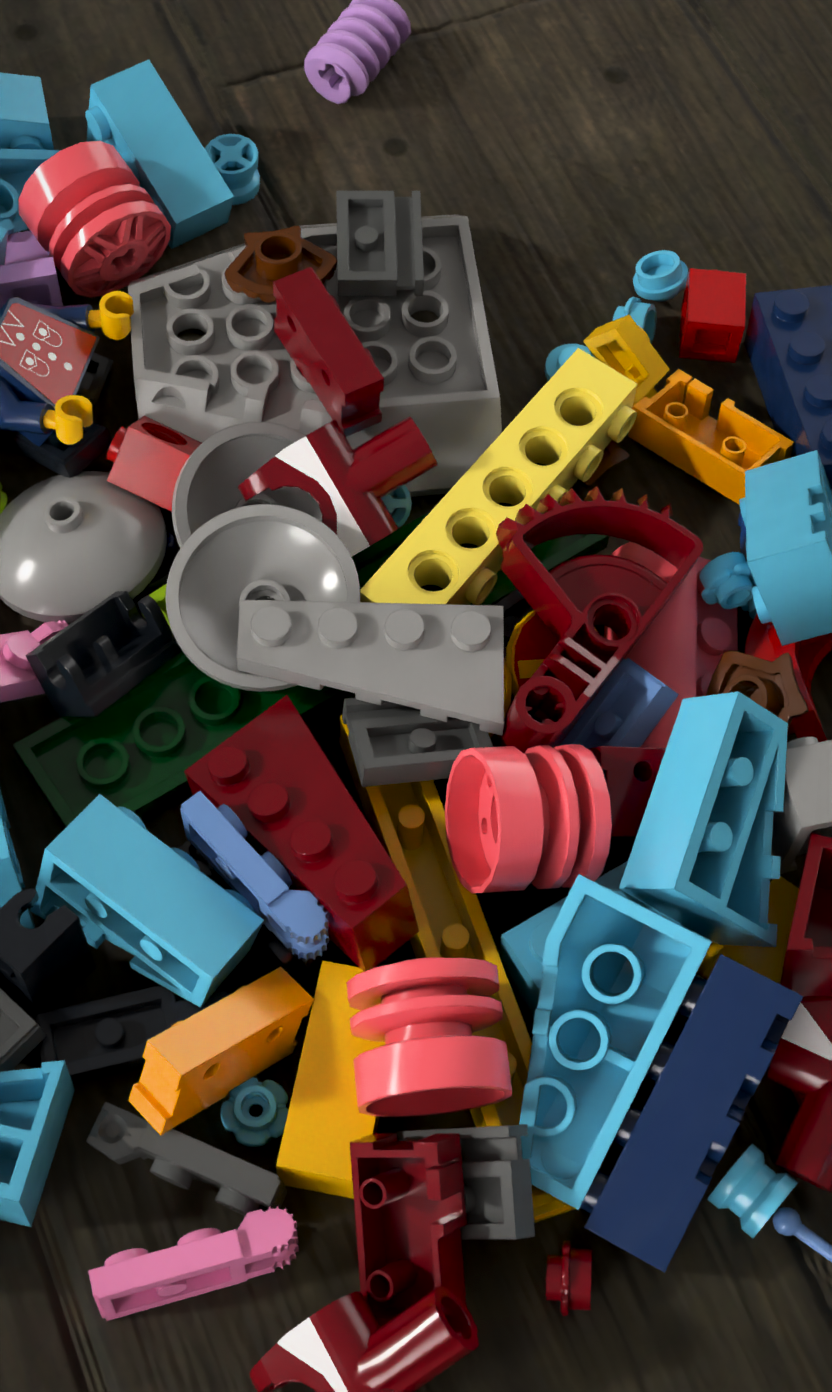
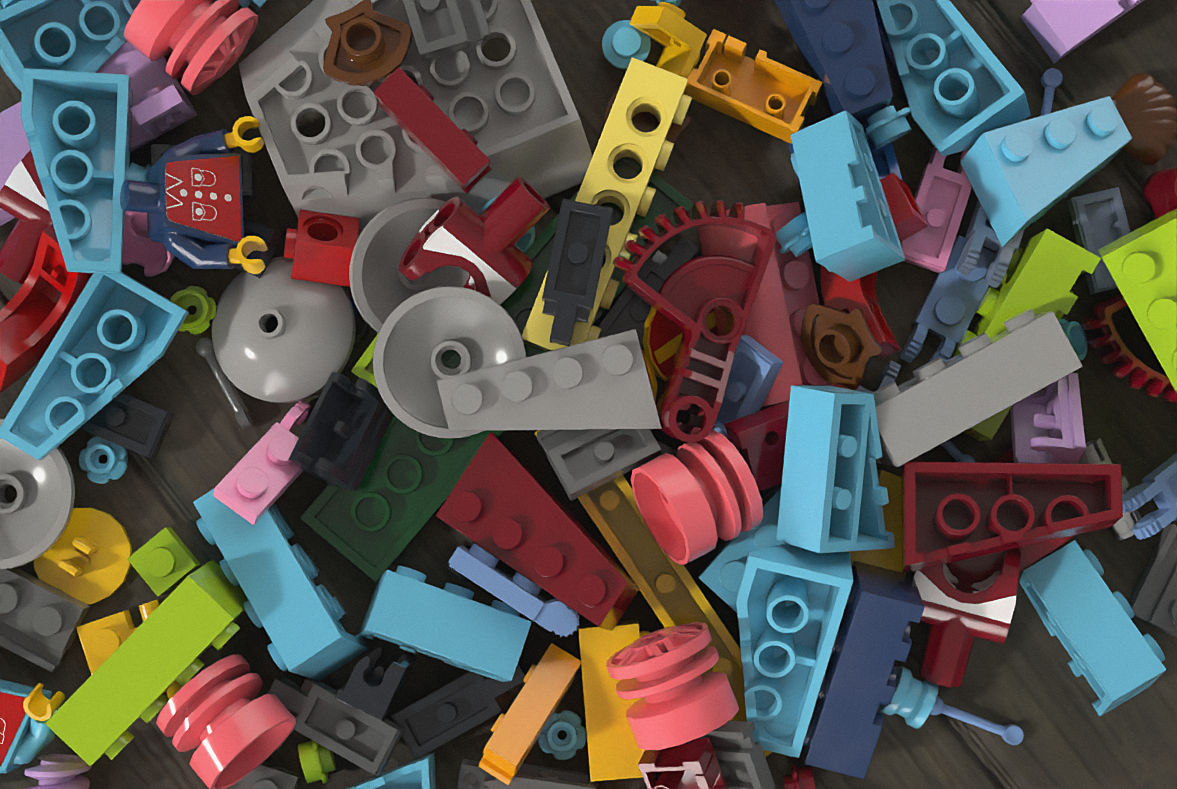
camera: 10 degrees left, 25 degrees up
none -> black hinge [542,199,613,346]

